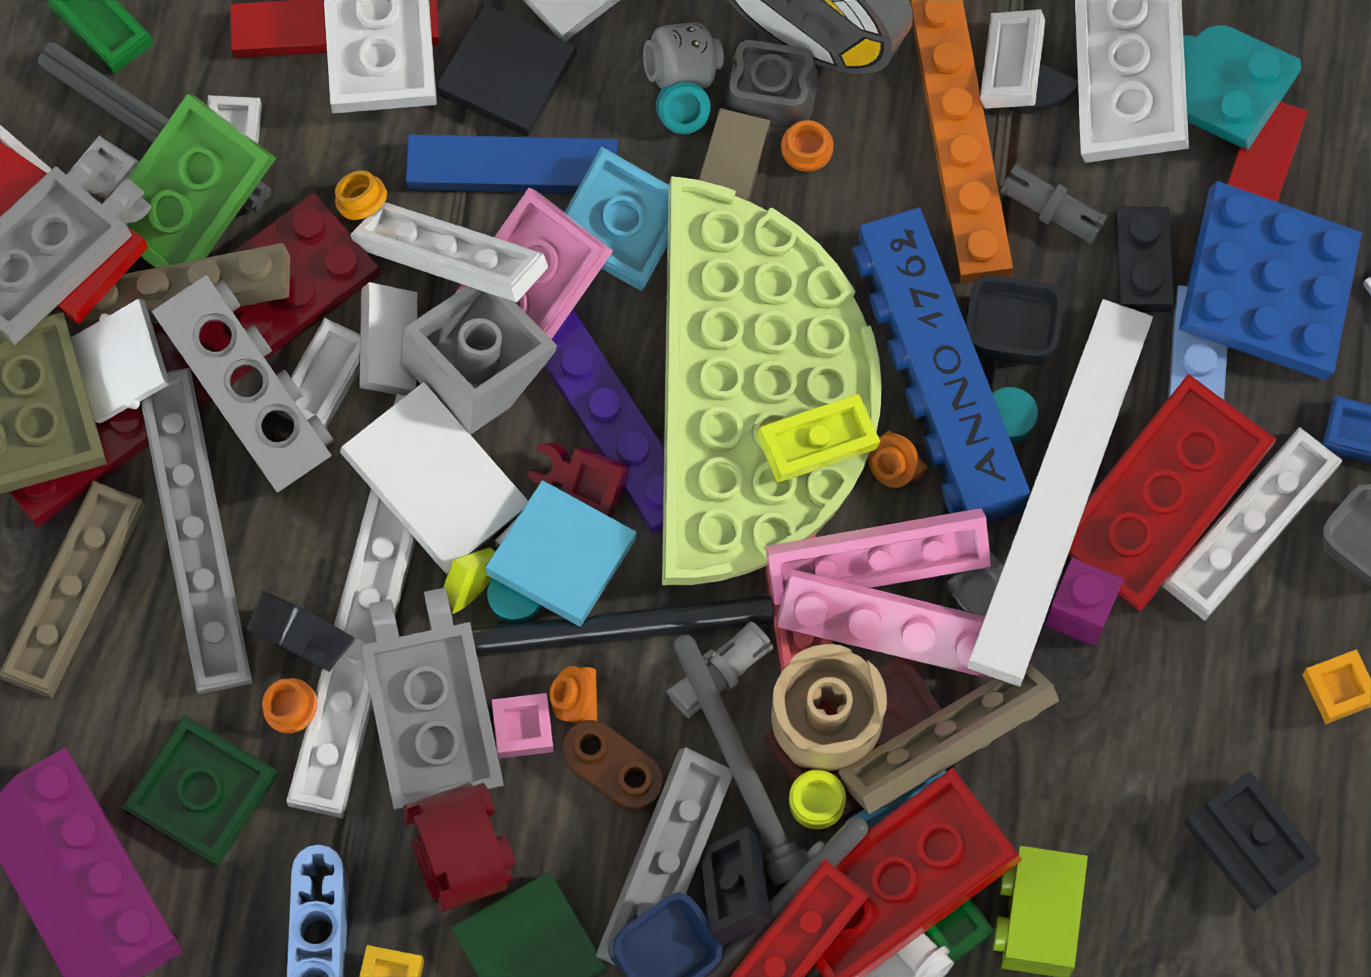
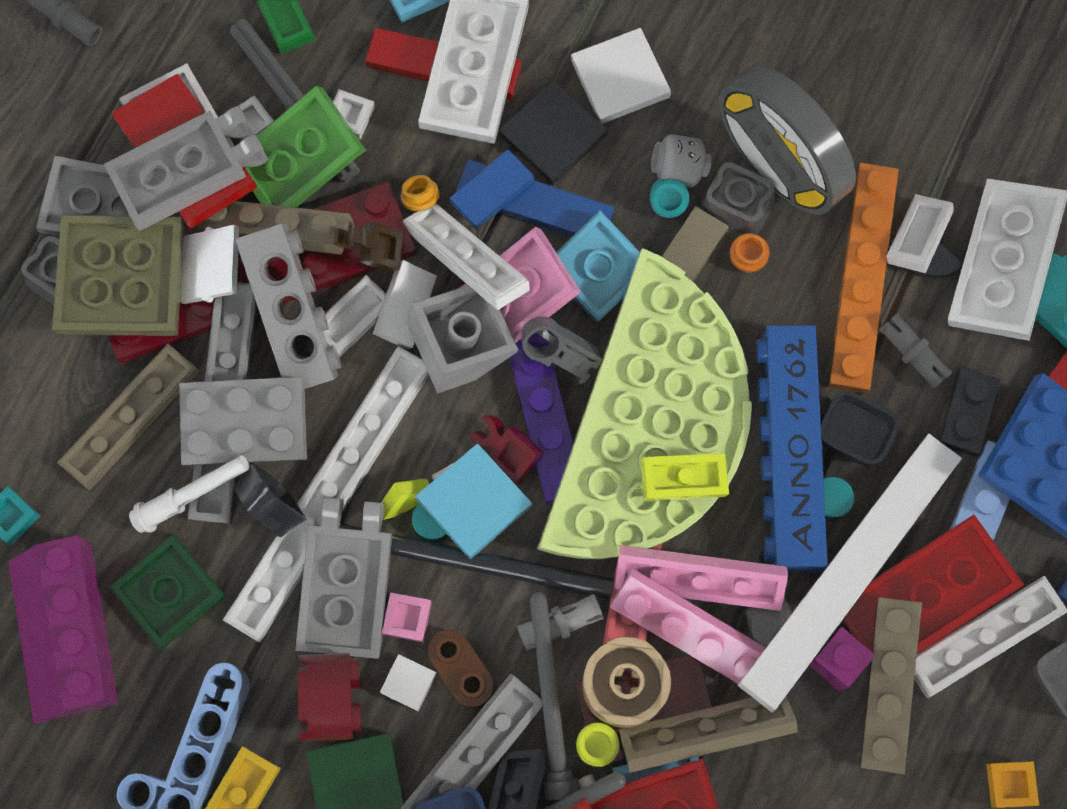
camera: 20 degrees right, 5 degrees up
orange plate [262,678,317,734] -> none
white tile [340,382,528,575] -> none
orange plate [550,666,597,724] -> none
orange plate [868,430,929,488] -> none
none -> white pin [129,455,250,533]
none -> light grey plate [179,377,307,466]
none -> dark brown plate [334,221,403,272]
none -> white tile [380,654,437,712]
none -> blue tile [450,150,534,230]
none -> dark grey piece [521,317,602,384]
none -> dark tan plate [861,597,922,774]

